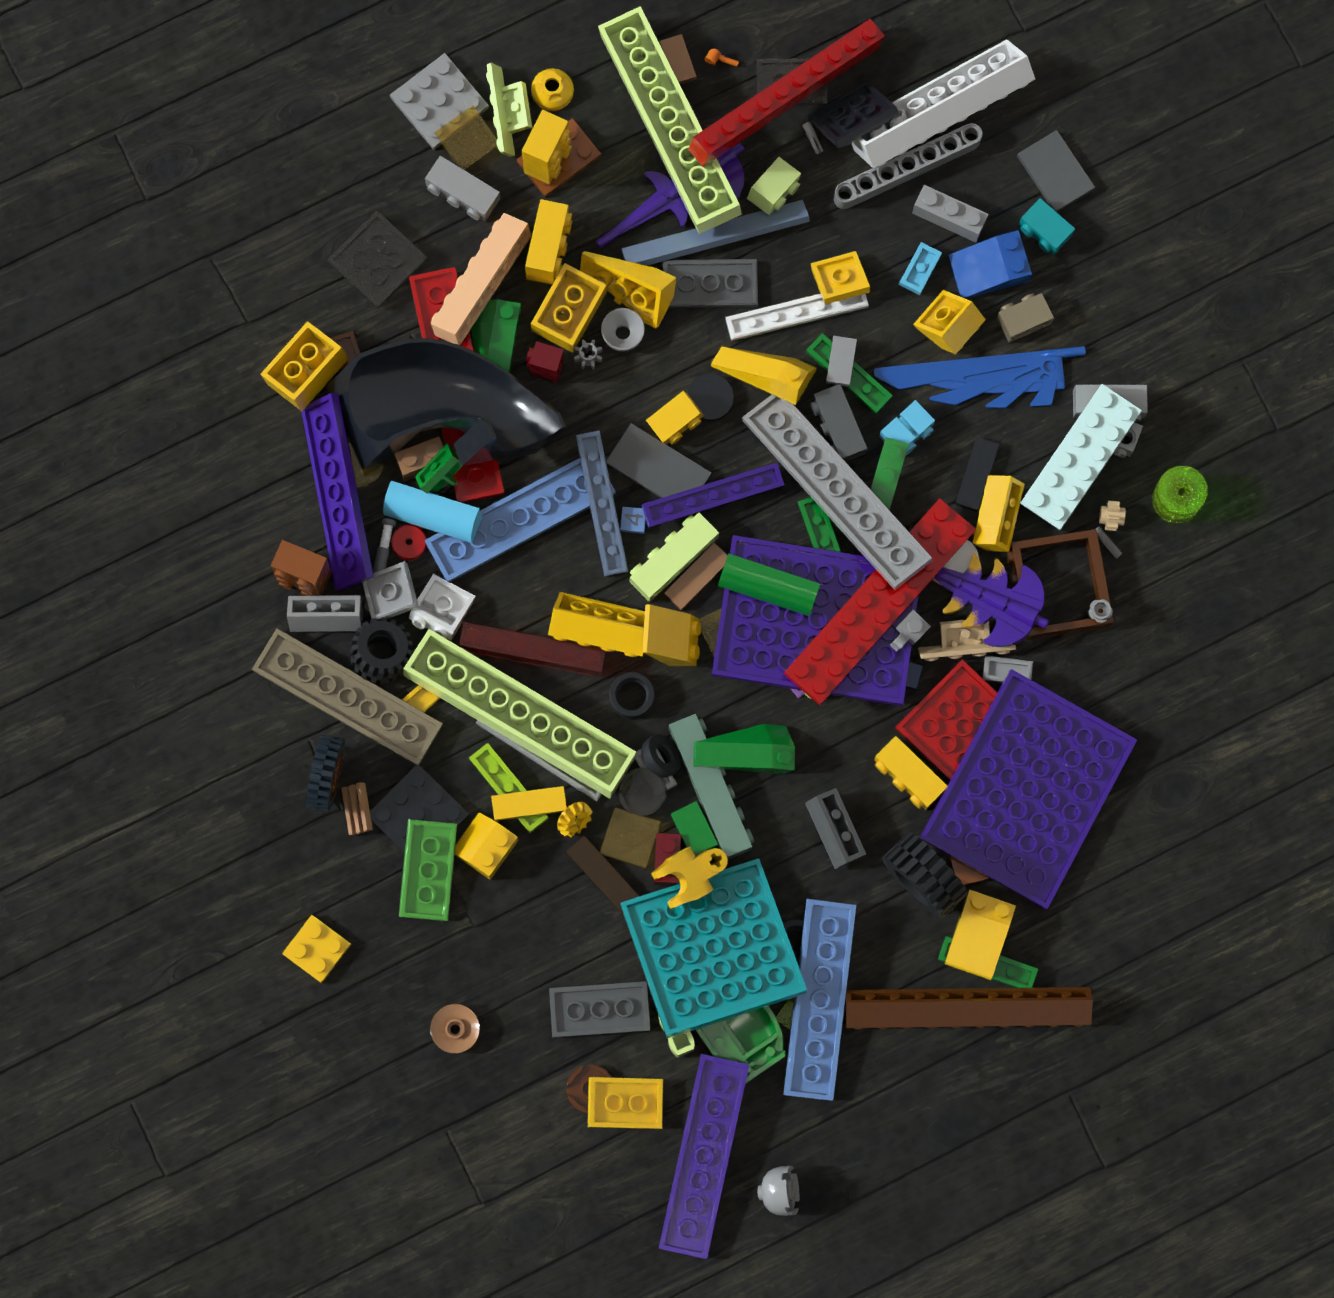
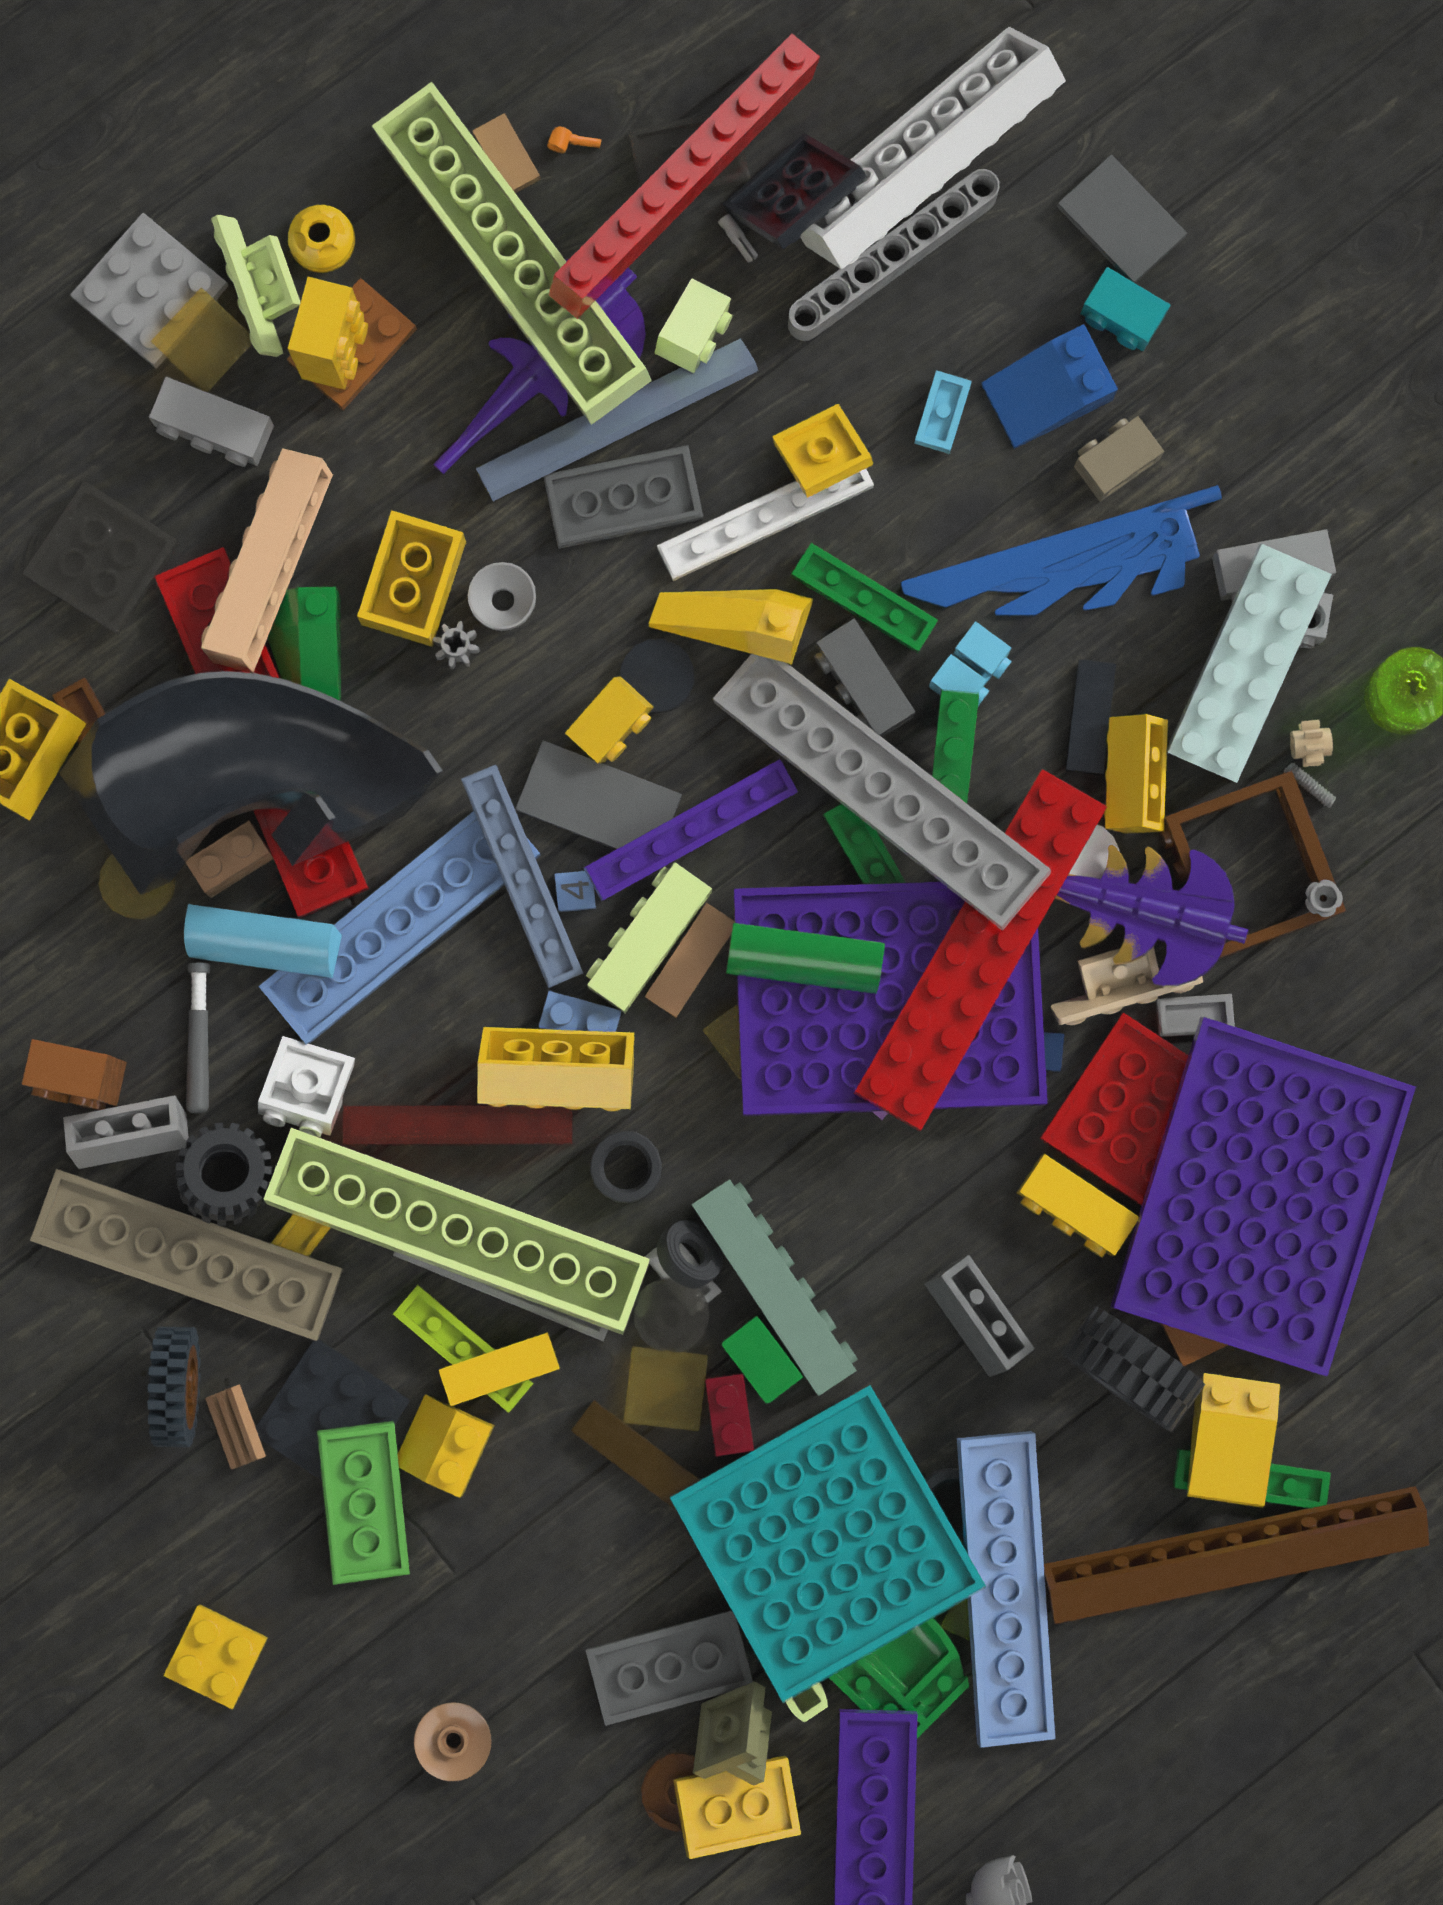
camera: 10 degrees left, 5 degrees up
dark purple plate [301,393,374,591] -> none
light grey tile [362,561,419,621] -> none
red piece [391,524,427,560] -> none
green panel [415,443,463,494] -> none
yellow brick [525,199,572,285] -> none
dark red brick [526,341,564,383] -> none
yellow gear [557,802,593,837] -> none
yellow wedge [580,251,676,328] -> none
yellow slope [642,605,701,666] -> none
yellow piece [651,846,728,909] -> none
green wedge [693,724,795,774] -> none
light grey tile [826,336,857,387] -> none
light grey plate [890,610,931,652] -> none
light grey brick [912,185,988,242] -> none
yellow slope [913,290,986,355] -> none
none -> medium blue plate [539,991,621,1032]
none -> olive bracket [693,1682,772,1786]

